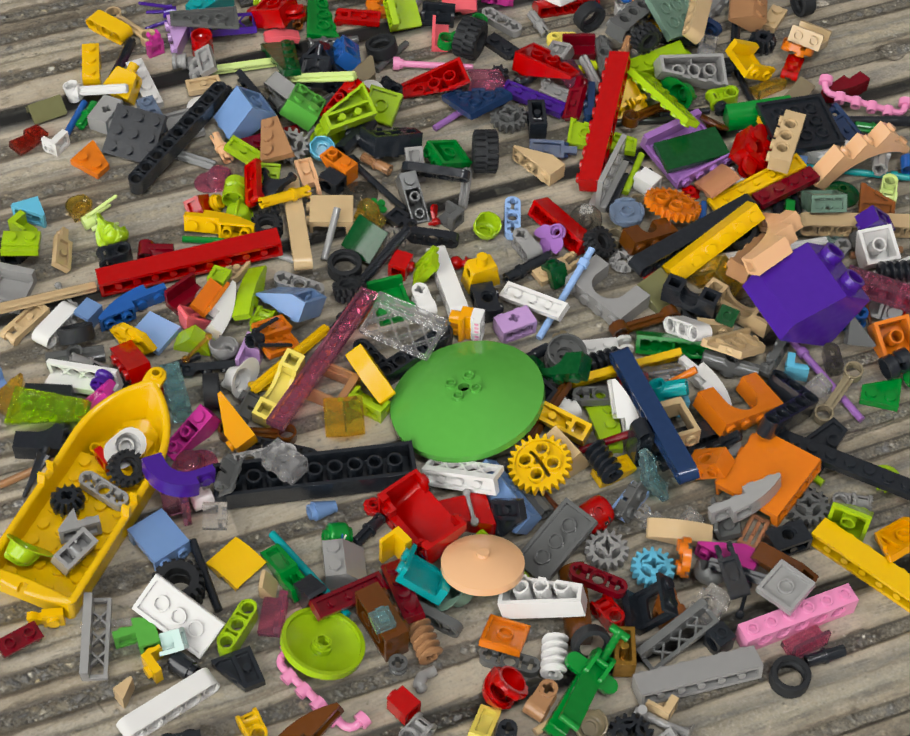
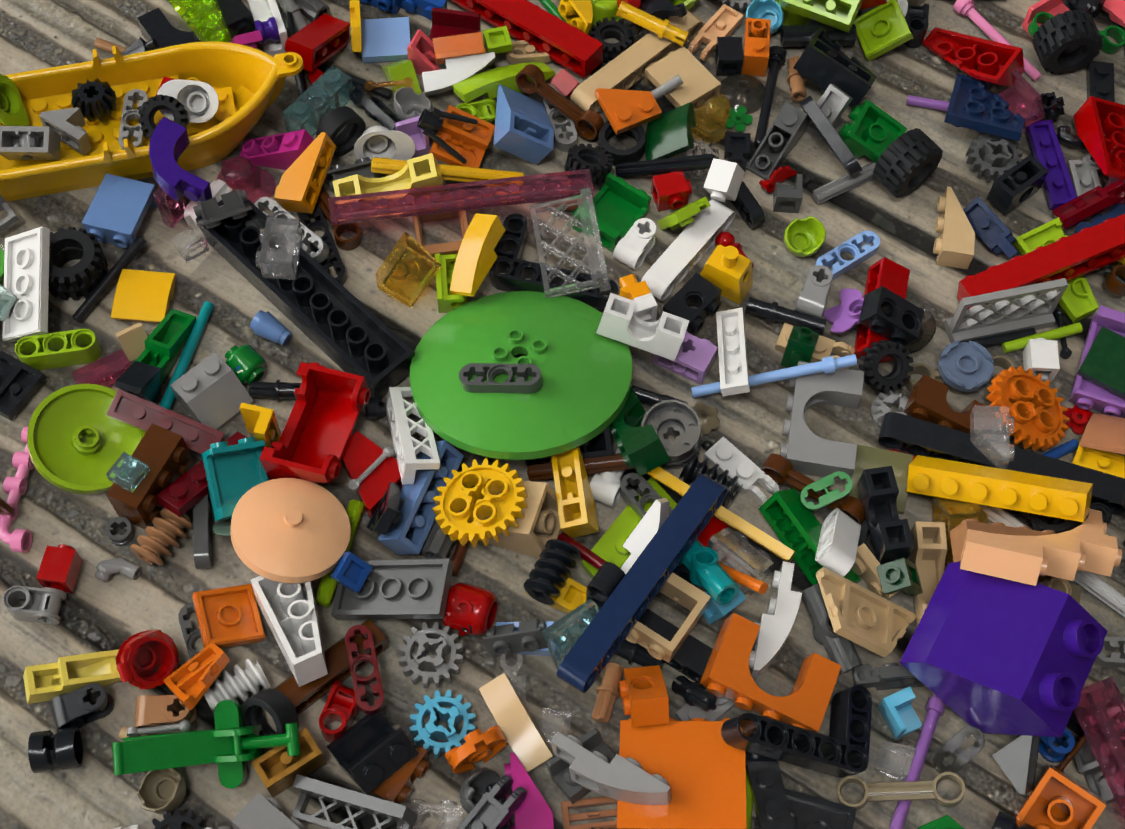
camera: 55 degrees right, 10 degrees up
none -> light grey hinge [127,719,191,737]
none -> orange wing [163,642,230,710]
none -> blue tile [331,552,373,593]
none -> dark grey beam [459,363,543,393]
none -> reddish brown piece [516,64,604,140]
none -> slope [551,68,580,97]
none -> medium nougat axle [592,662,624,724]
none -> orange wing [594,88,662,135]
none -> white arch [596,293,689,361]
none -> white brick [704,158,745,202]
none -> green beam [800,471,853,512]
none -> black brick [859,286,924,345]
none -> clear slope [970,405,1015,469]

